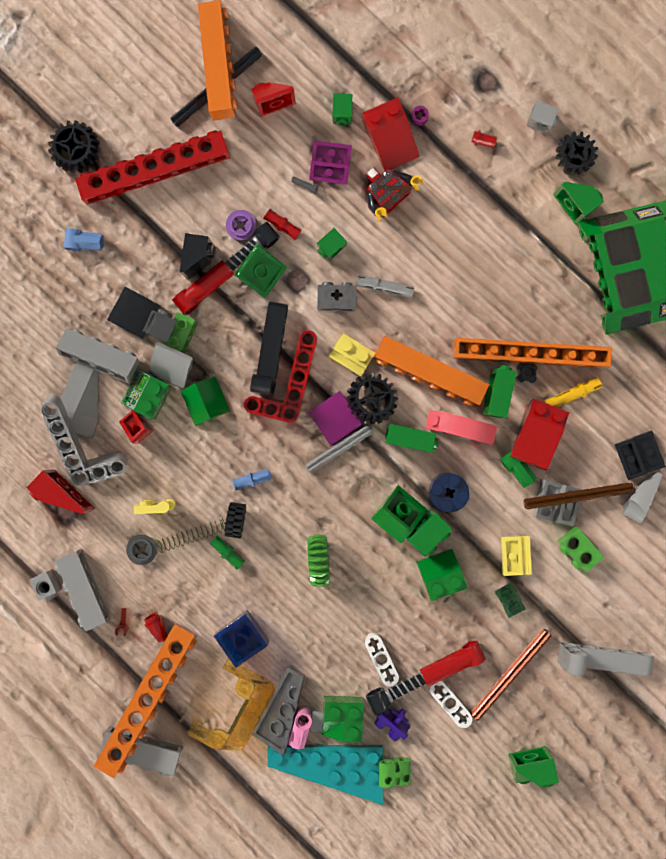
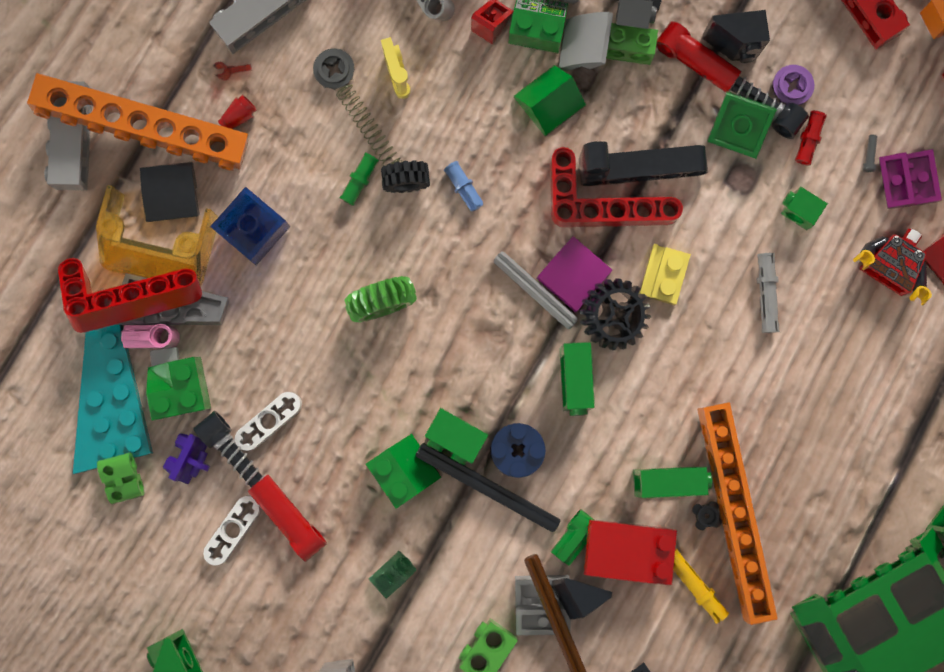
camera: 75 degrees right, 5 degrees down
flat silver brick [317,282,356,311] -> none
green slope [371,485,427,543] -> none
orange brick [374,336,490,408] -> none
coral arch [426,410,498,445] -> none
axle [470,628,551,721] -> none
light yellow plate [501,535,532,576] -> none
none -> red beam [58,258,202,333]
none -> black slope [140,162,200,222]
none -> black axle [416,443,560,532]
none -> black slope [551,578,612,620]

